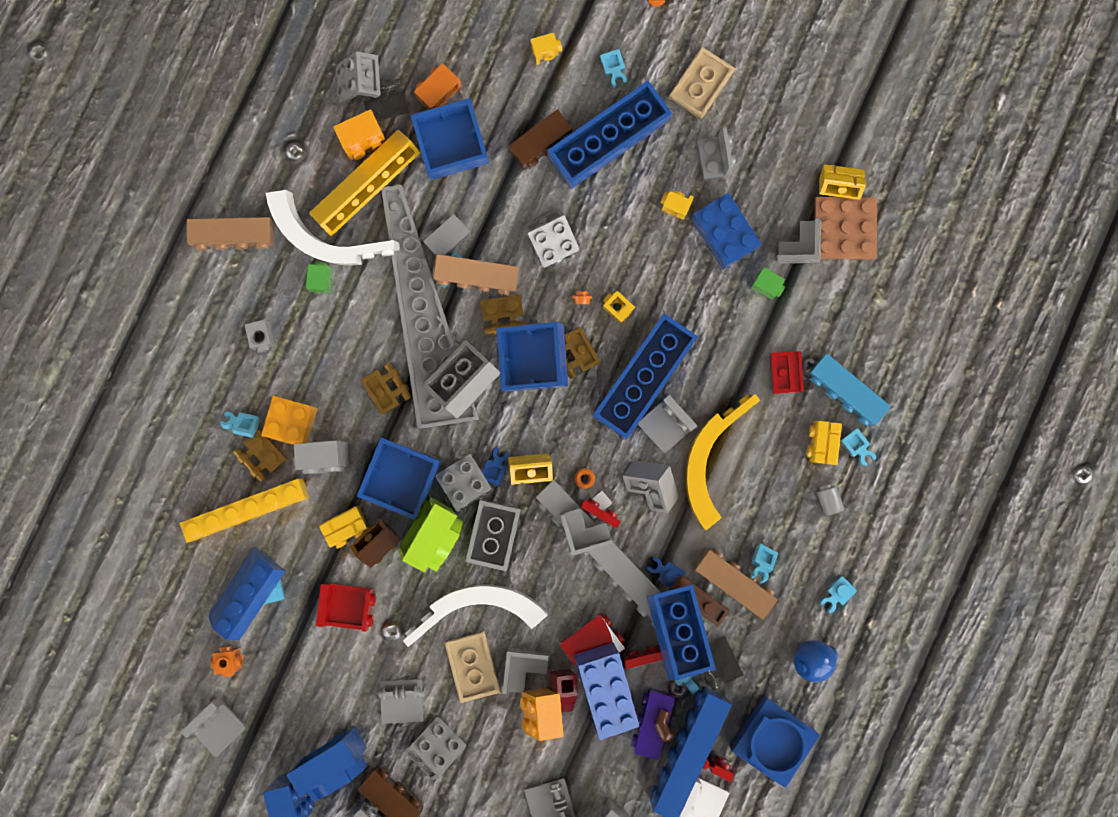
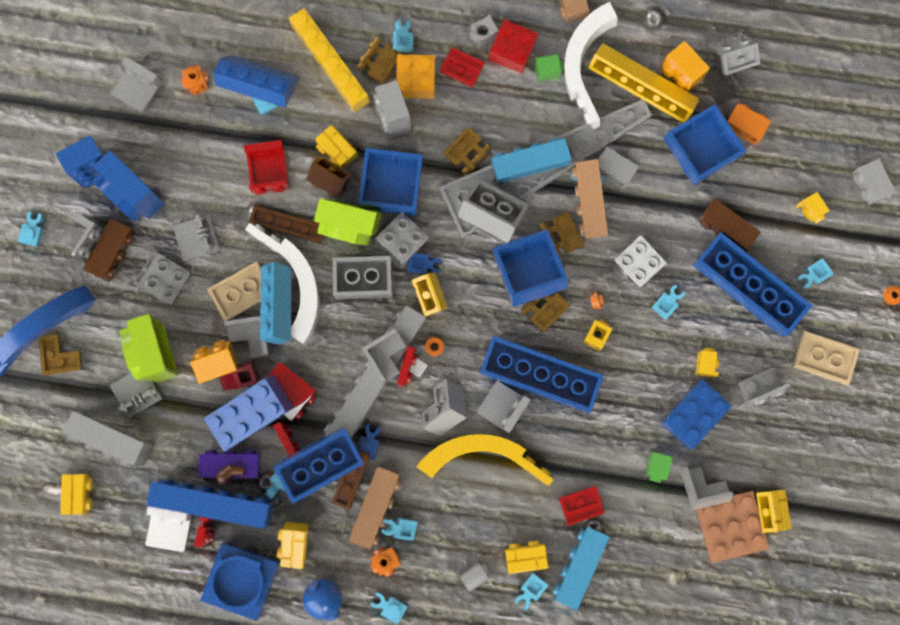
camera: 75 degrees right, 5 degrees down
none -> lime container [119,314,179,383]
none -> reddish brown tile [248,205,324,244]
none -> dark azure brick [260,262,291,345]
none -> yellow brick [277,522,309,569]
none -> orange brick [369,546,402,577]
none -> red plate [440,47,485,88]
none -> red brick [489,19,539,74]
none -> dark azure brick [491,138,571,184]
none -> medium azure plate [651,285,685,320]

